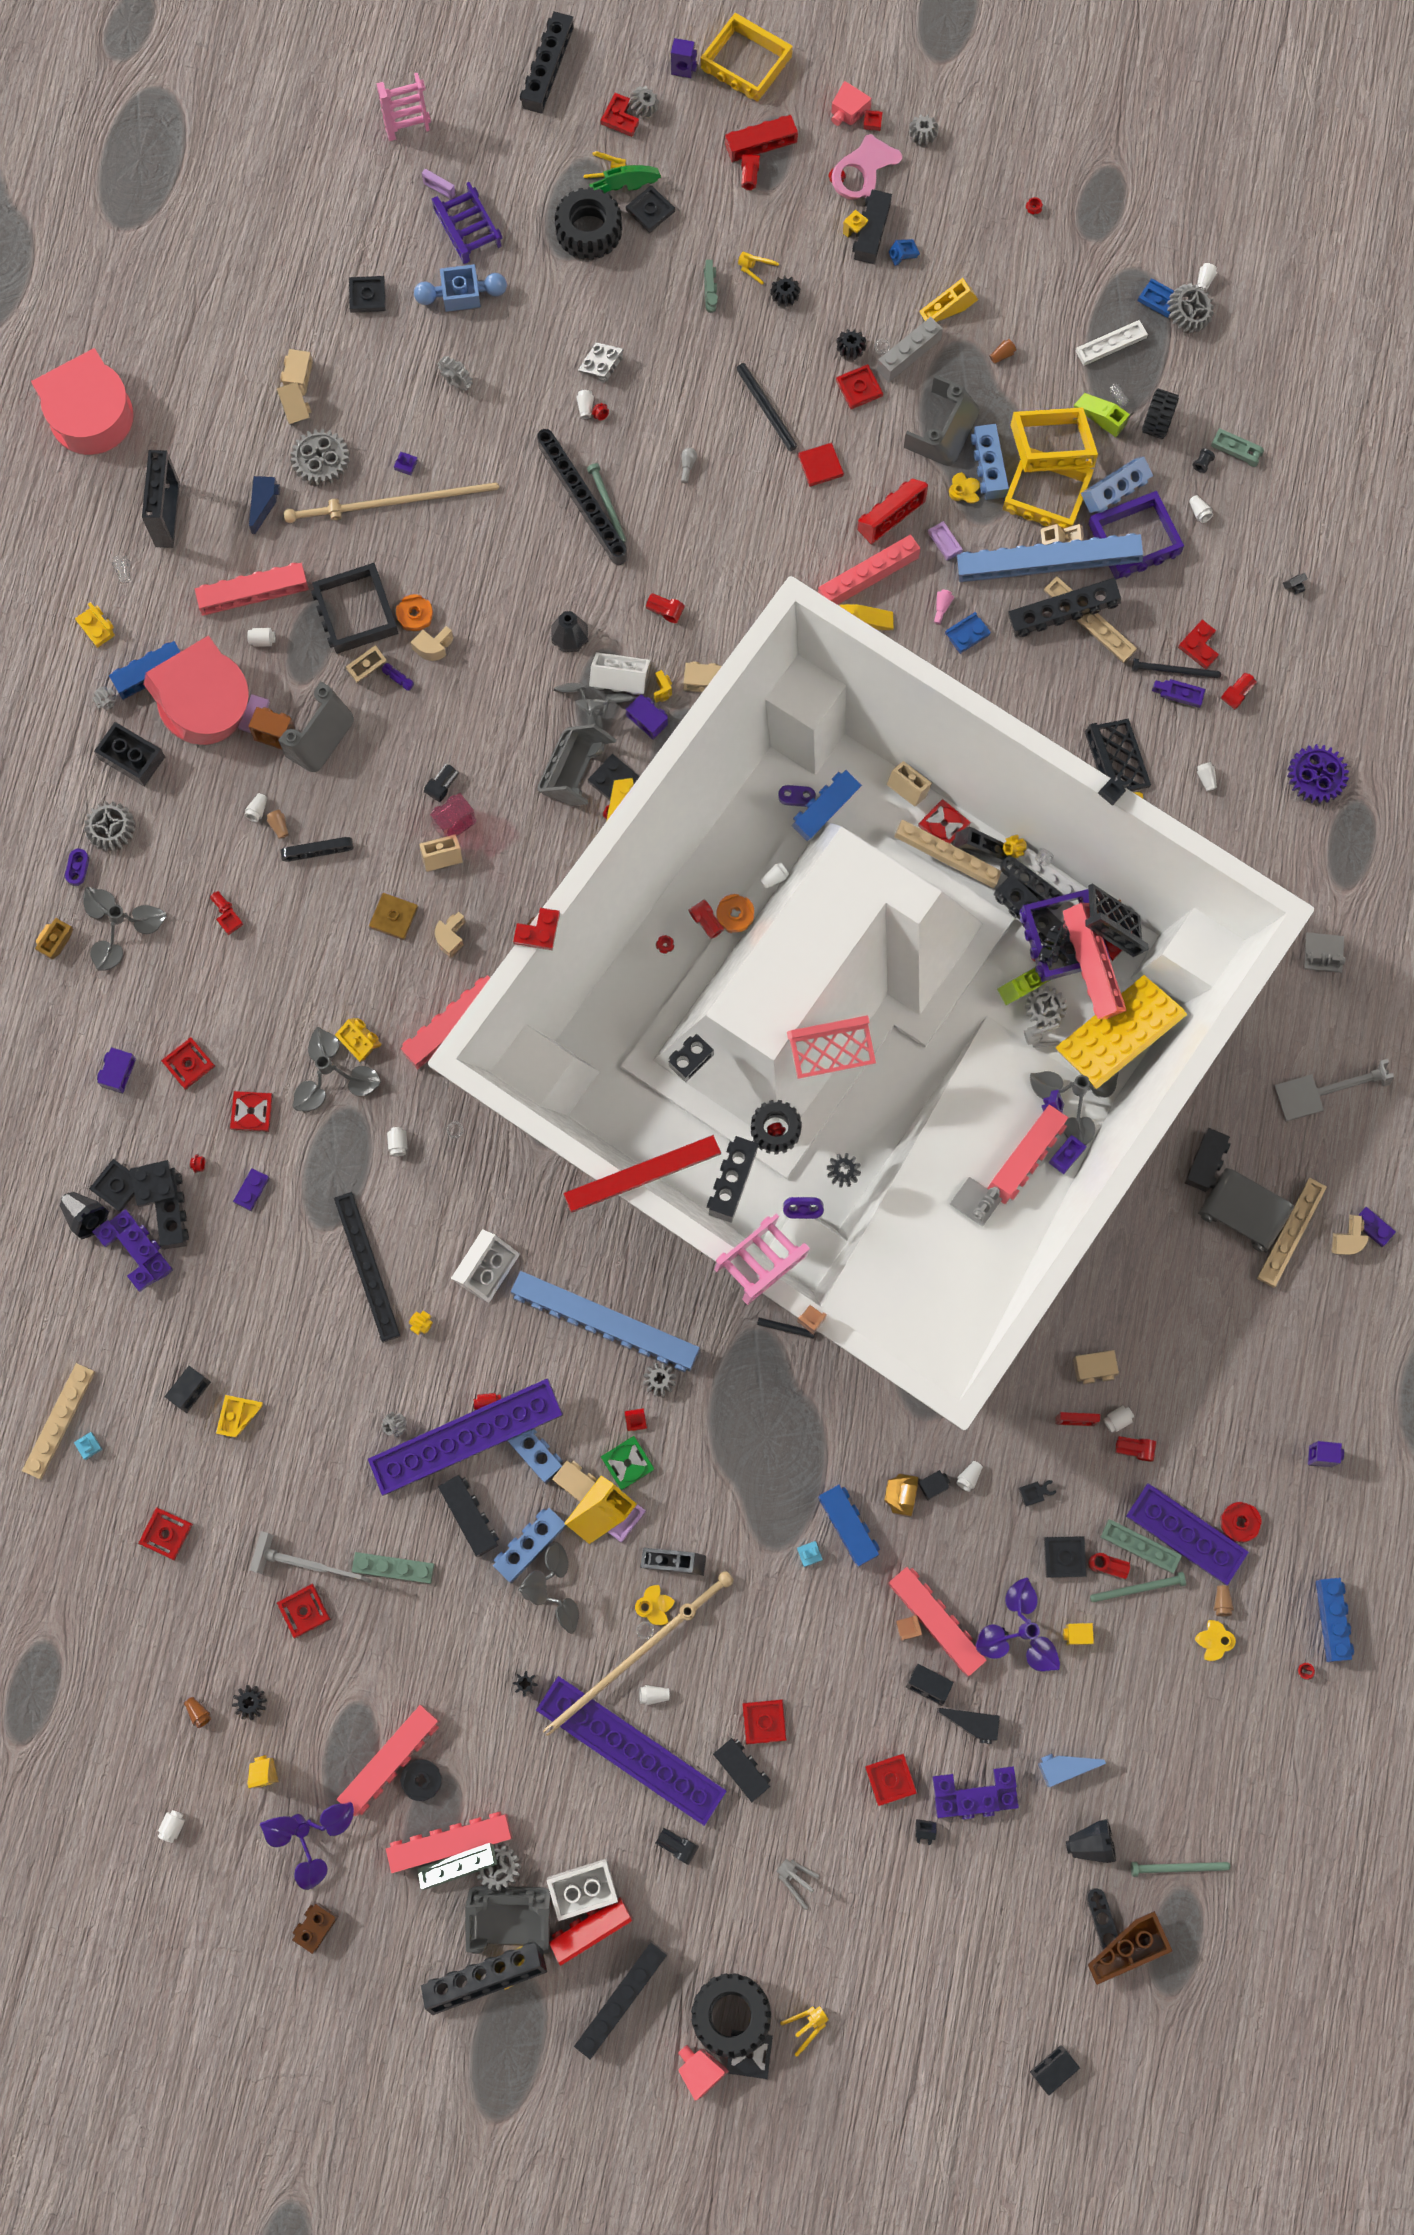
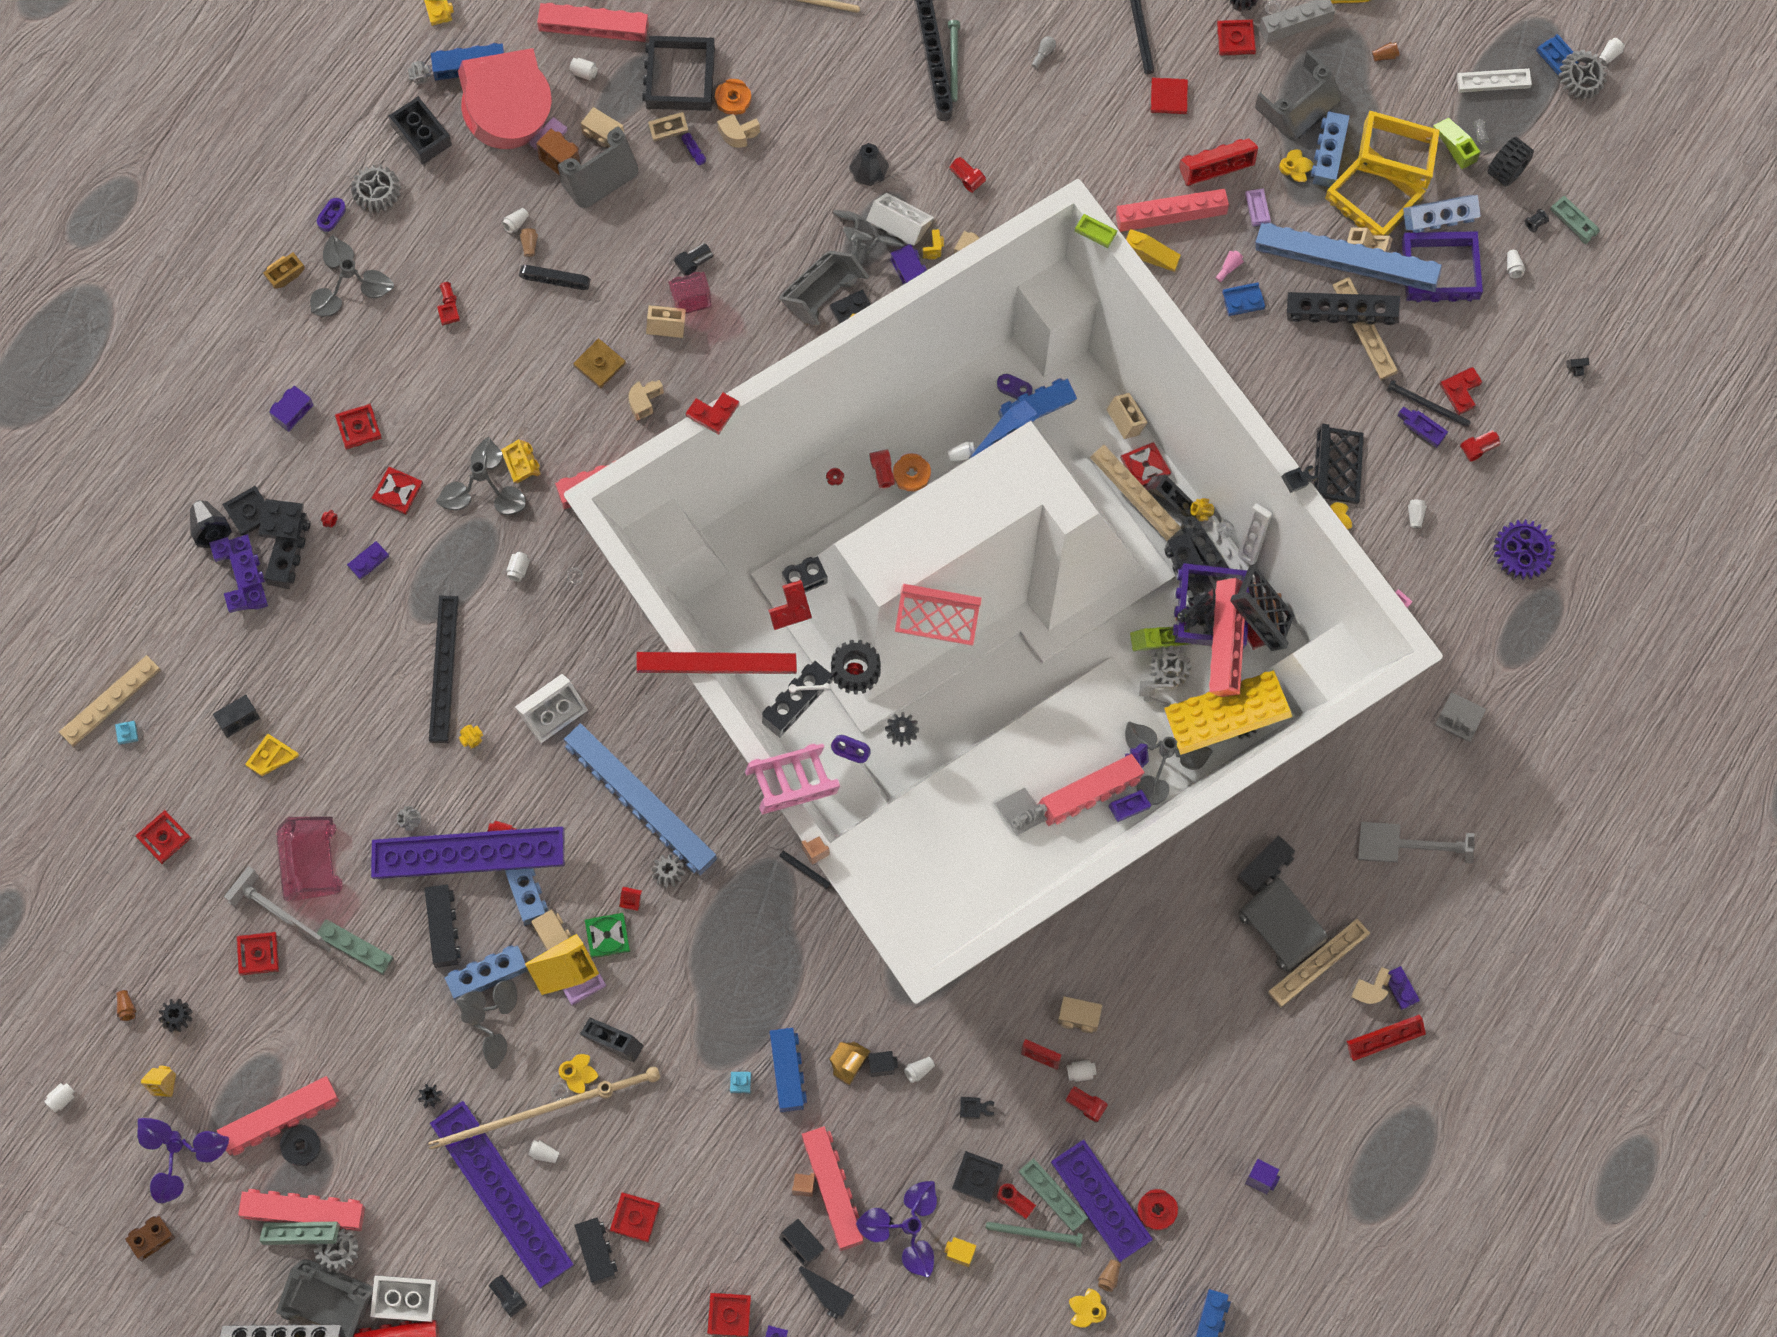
camera: 20 degrees right, 5 degrees down
none -> clear pink windscreen [276,817,342,901]
none -> tan brick [581,107,624,148]
none -> red plate [768,580,812,630]
none -> white hinge [789,683,831,693]
none -> blue wedge [969,400,1039,459]
none -> lime tile [1074,214,1118,248]
none -> white plate [1237,503,1272,565]
none -> red plate [1347,1014,1426,1061]

